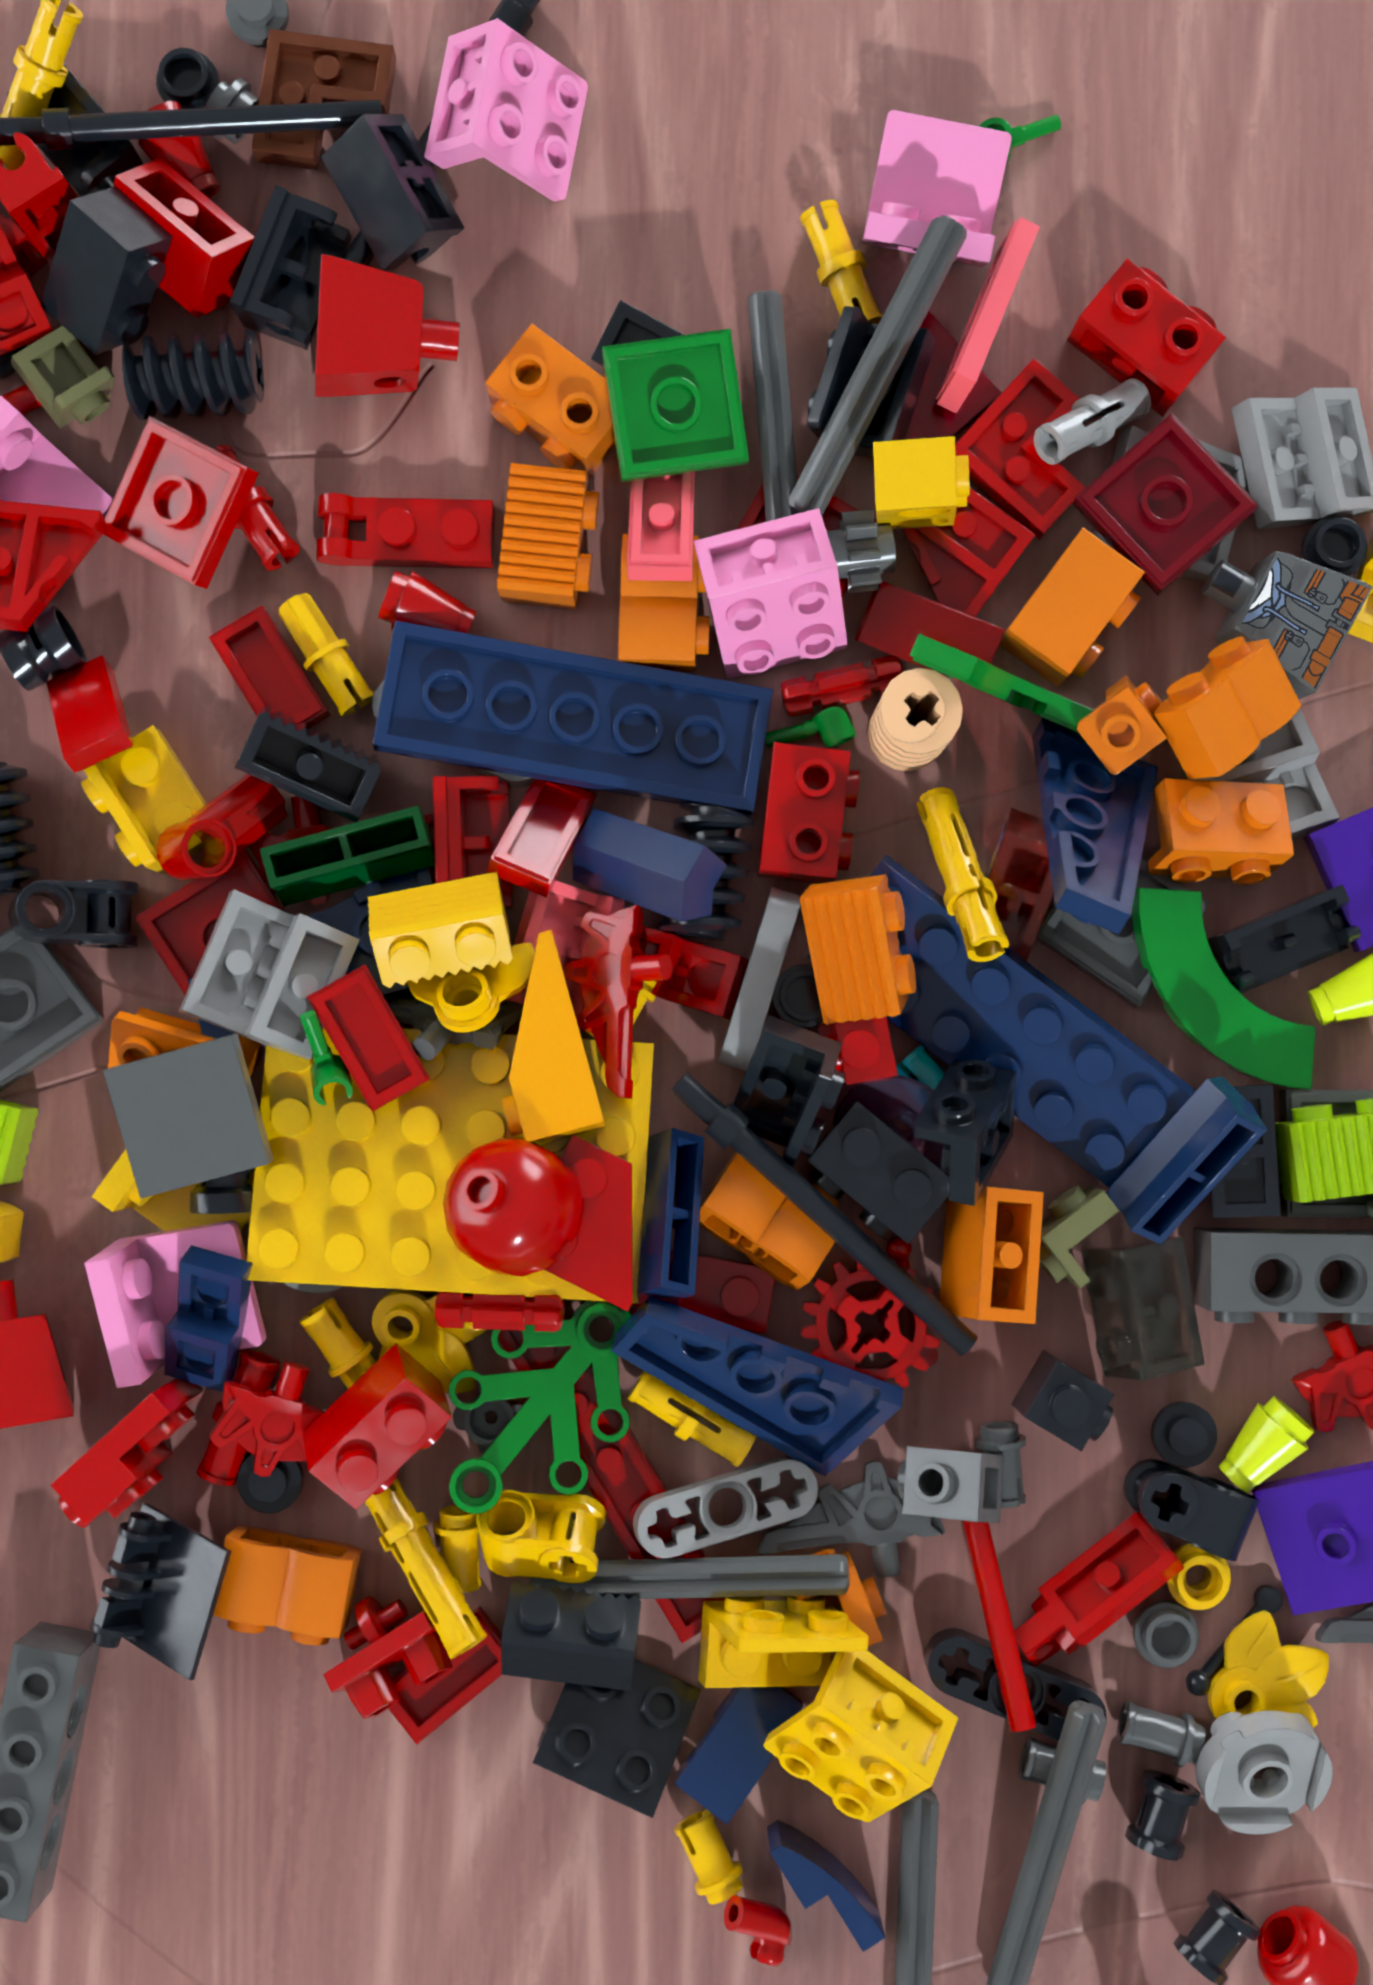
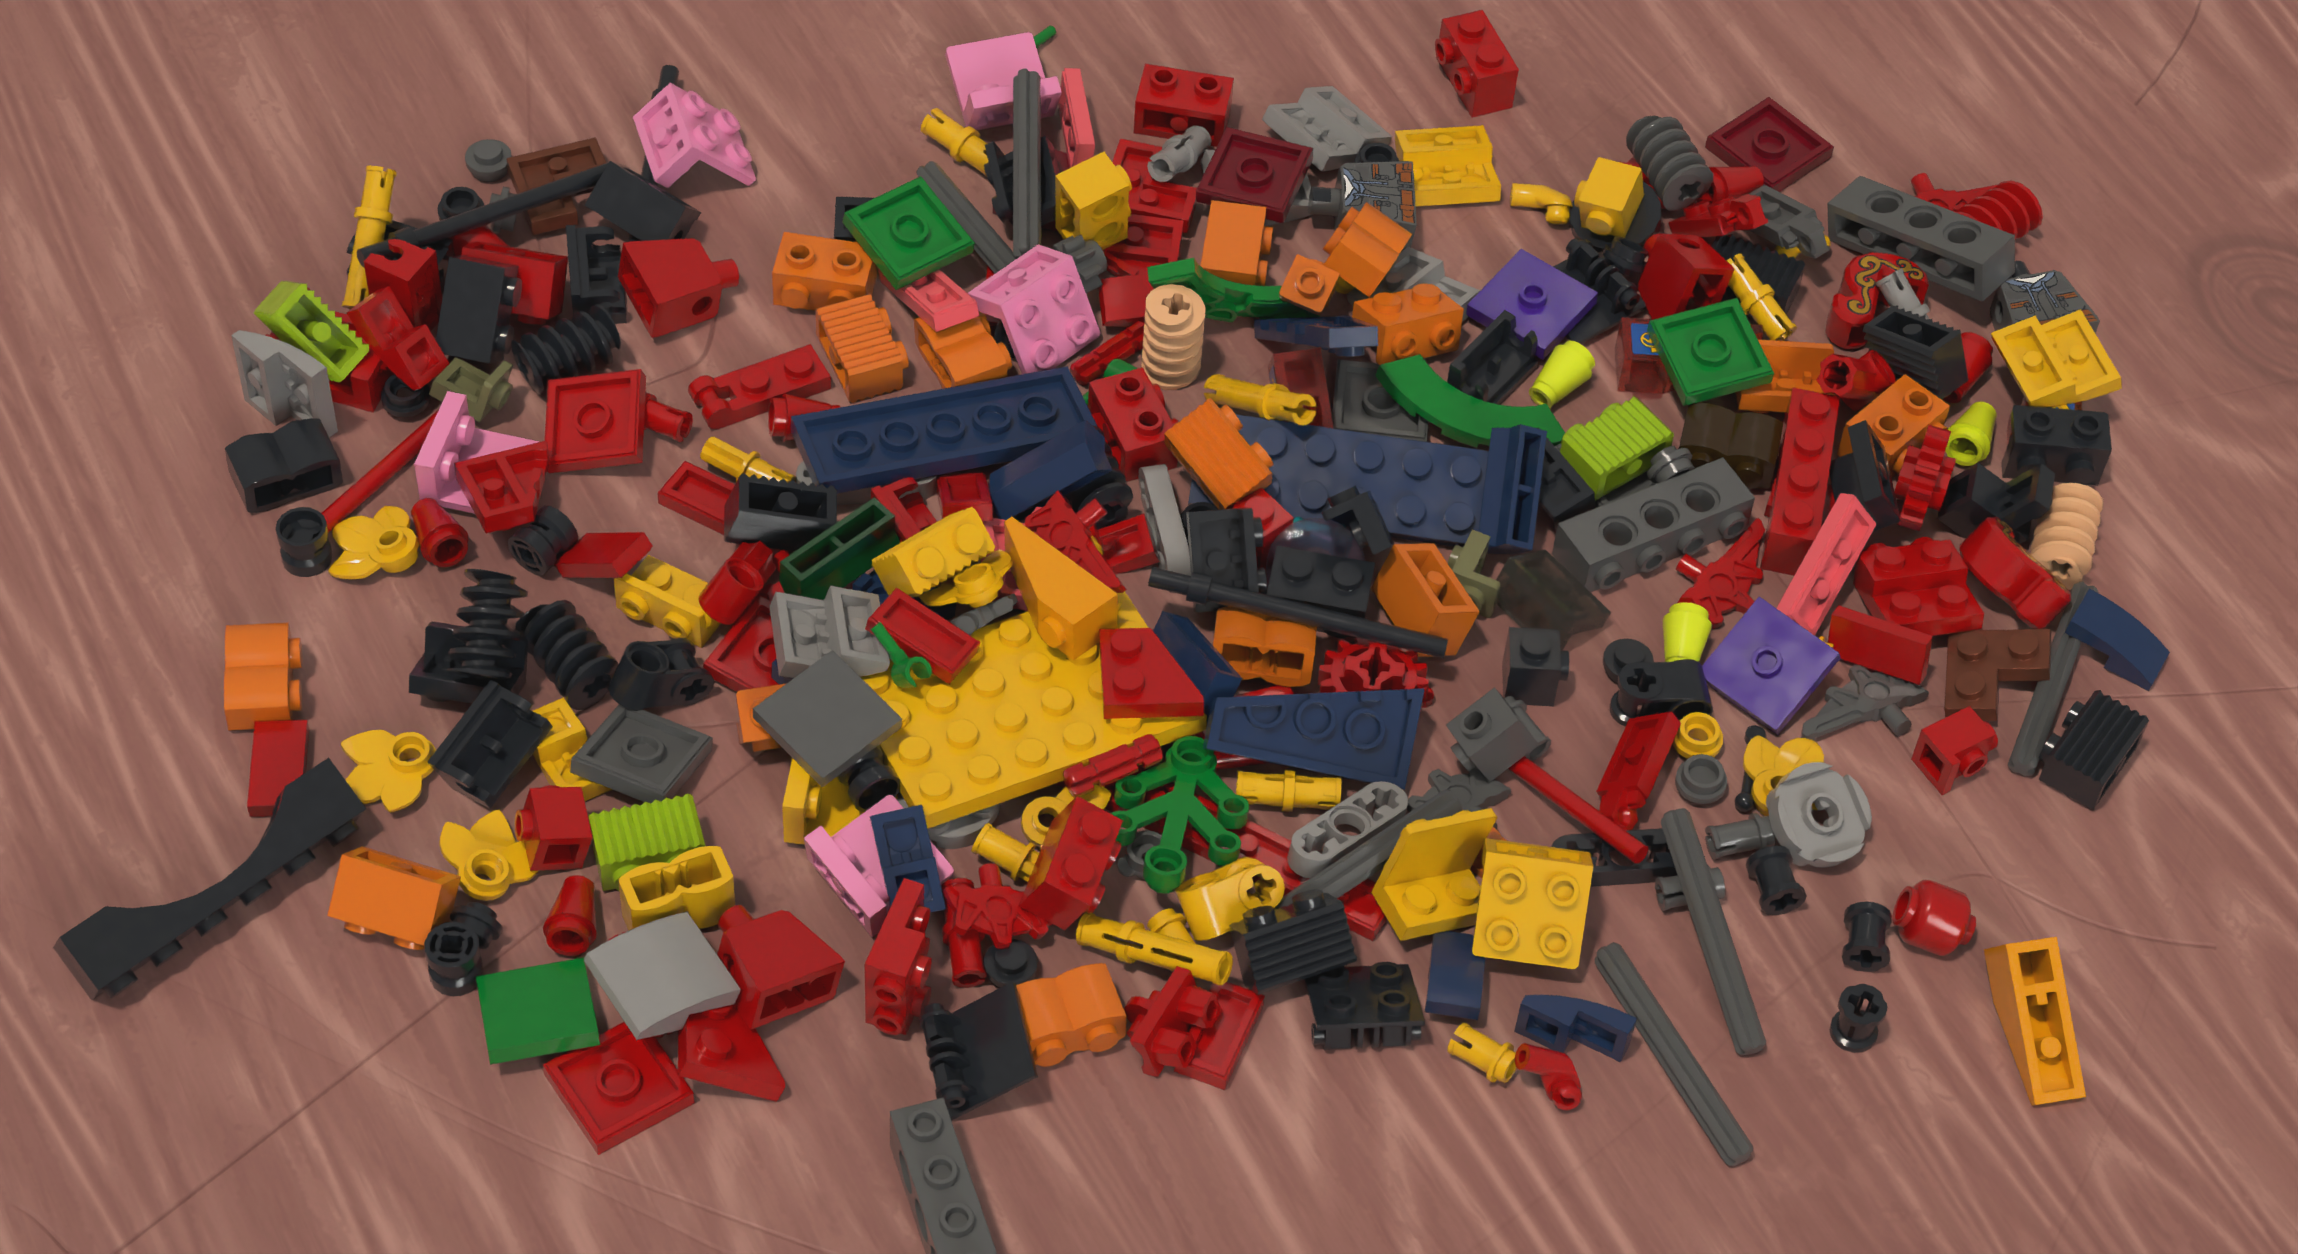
camera: 30 degrees left, 35 degrees down
red cylinder [443,1138,583,1277] -> none

